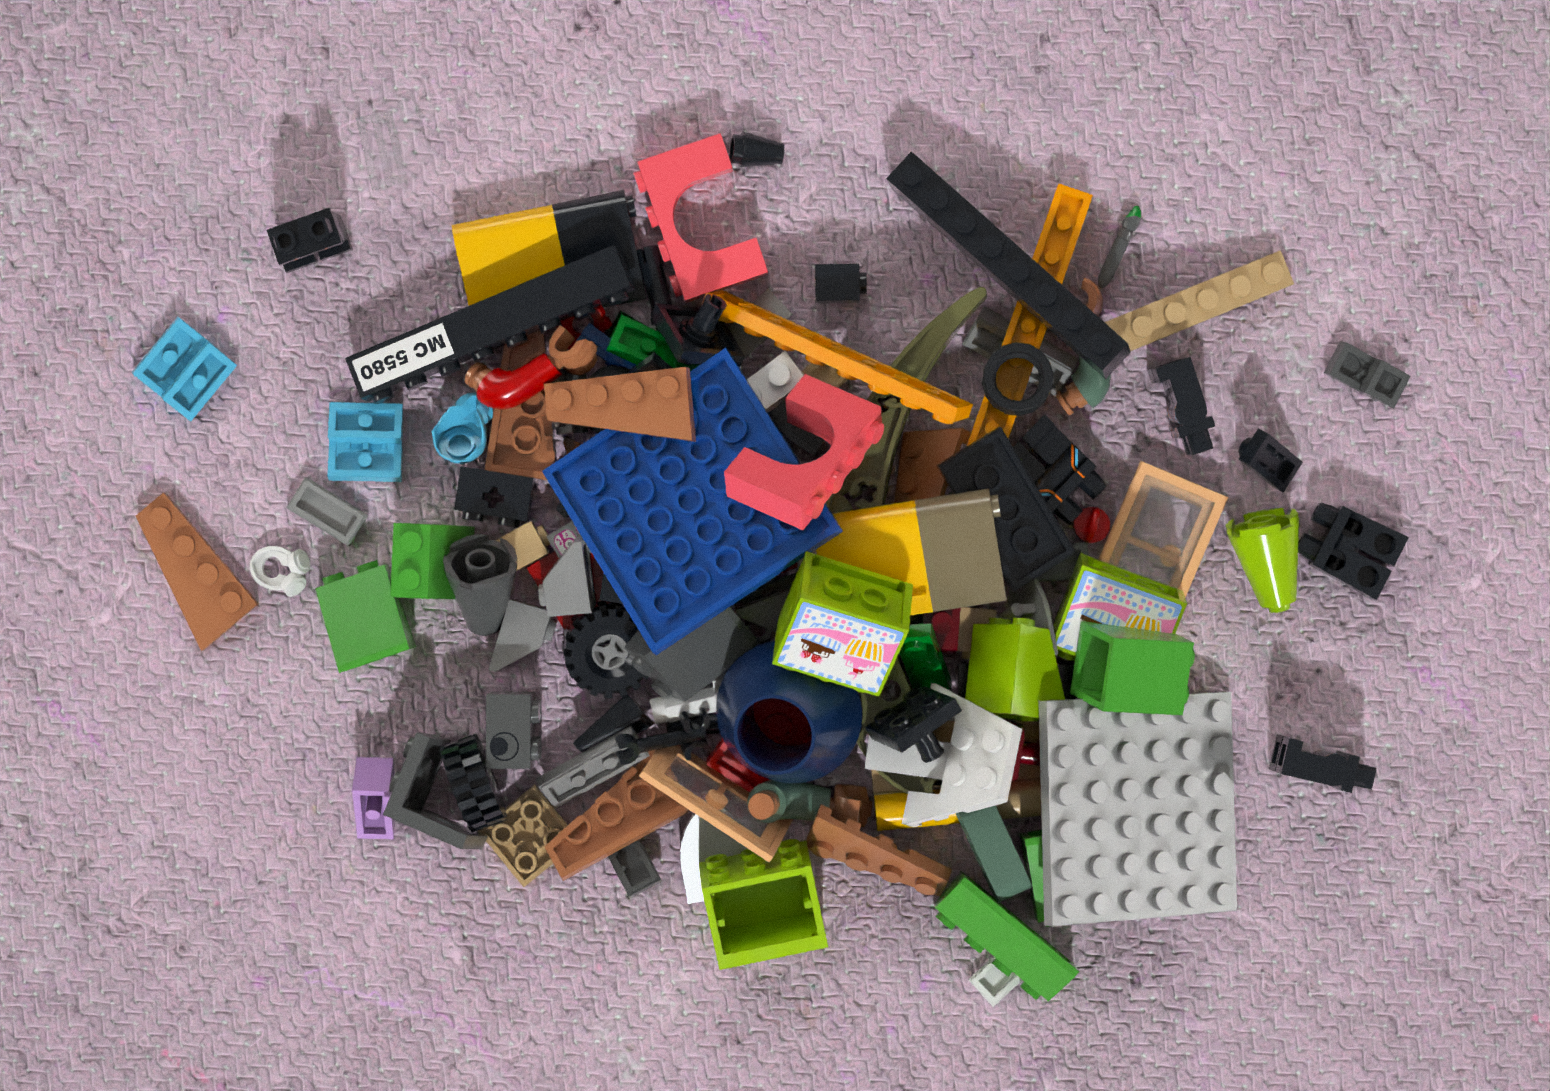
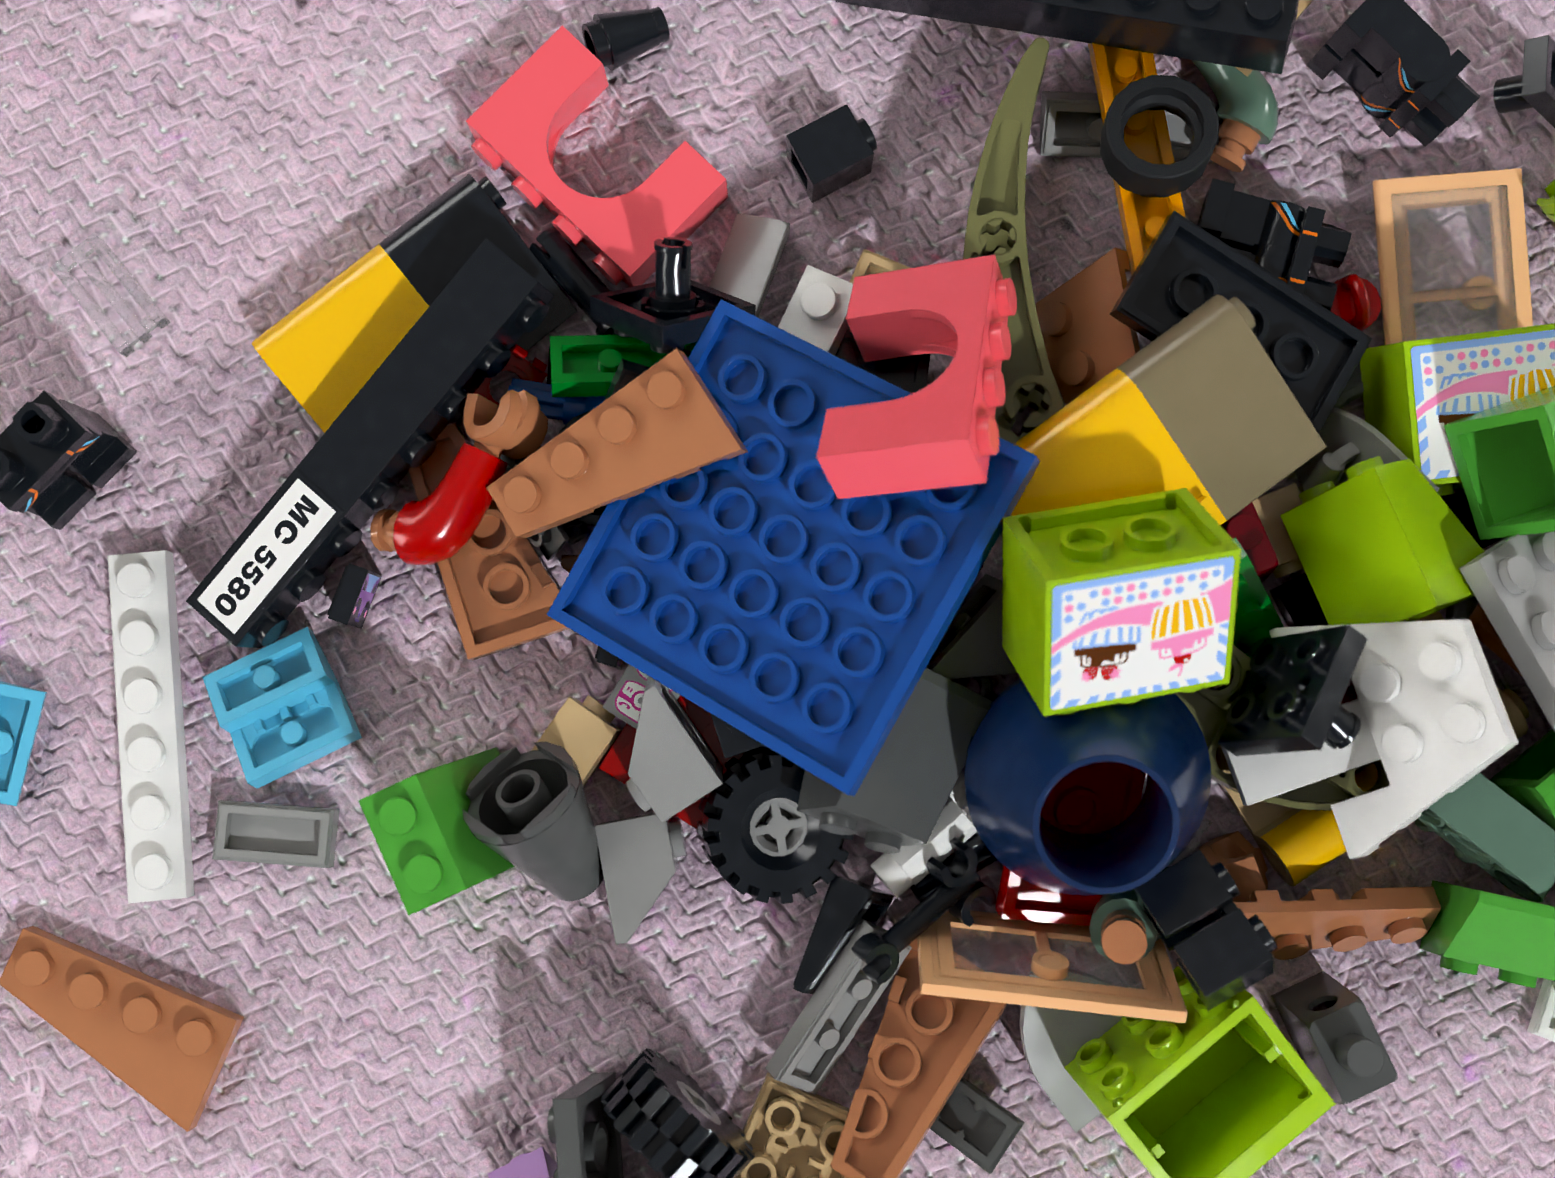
camera: 25 degrees left, 5 degrees down
white piece [250,546,310,597] -> none
bright green slope [315,560,417,673] -> none
medium azure hair [432,393,493,464] -> none
black brick [454,466,536,527] -> none
dark grey brick [486,692,542,769] -> none
light orange plate [704,290,973,424] -> none
none -> white plate [107,550,195,903]
none -> black tile [327,563,382,629]
none -> black piece [1135,850,1277,1011]
none -> dark grey torso [1271,971,1398,1105]

